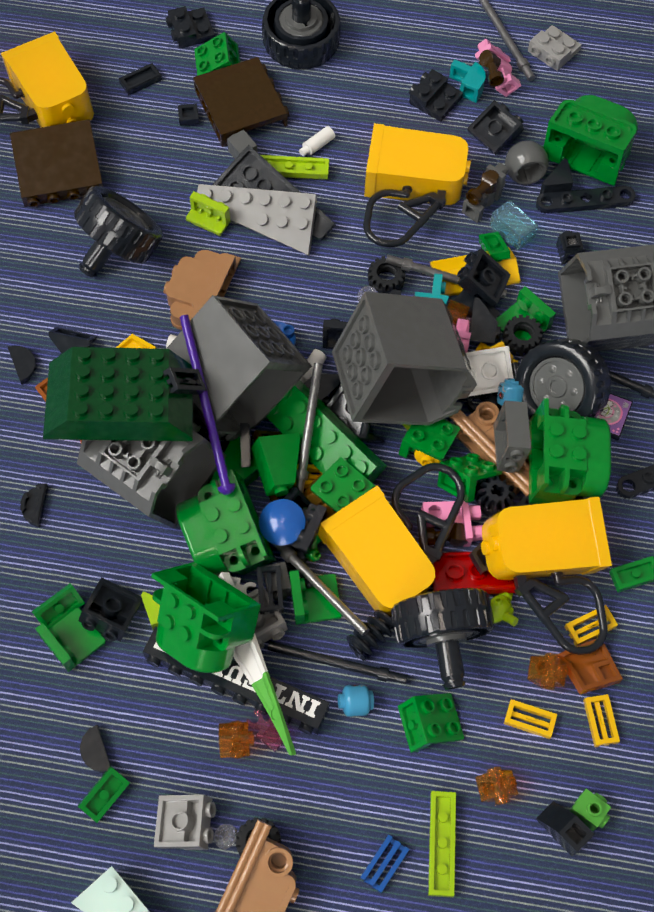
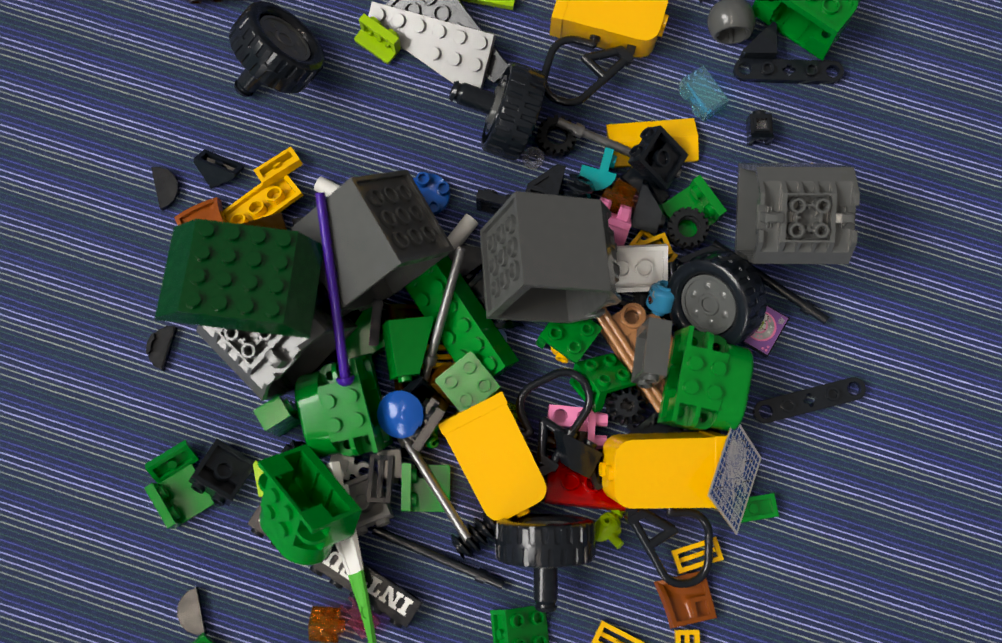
camera: 10 degrees right, 15 degrees up
medium nougat brick [163,250,241,330] -> none
black tile [163,367,207,394] -> none
dark azure head [338,685,374,717] -> none
hips [462,162,509,223] -> none
green plate [479,232,510,262] -> none
clear orange brick [527,653,568,690] -> none
none -> green brick [253,395,301,437]
none -> yellow tile [254,146,303,189]
none -> black wheel [449,62,546,161]
none -> black slope [554,428,603,478]
none -> white sticker [708,425,761,535]

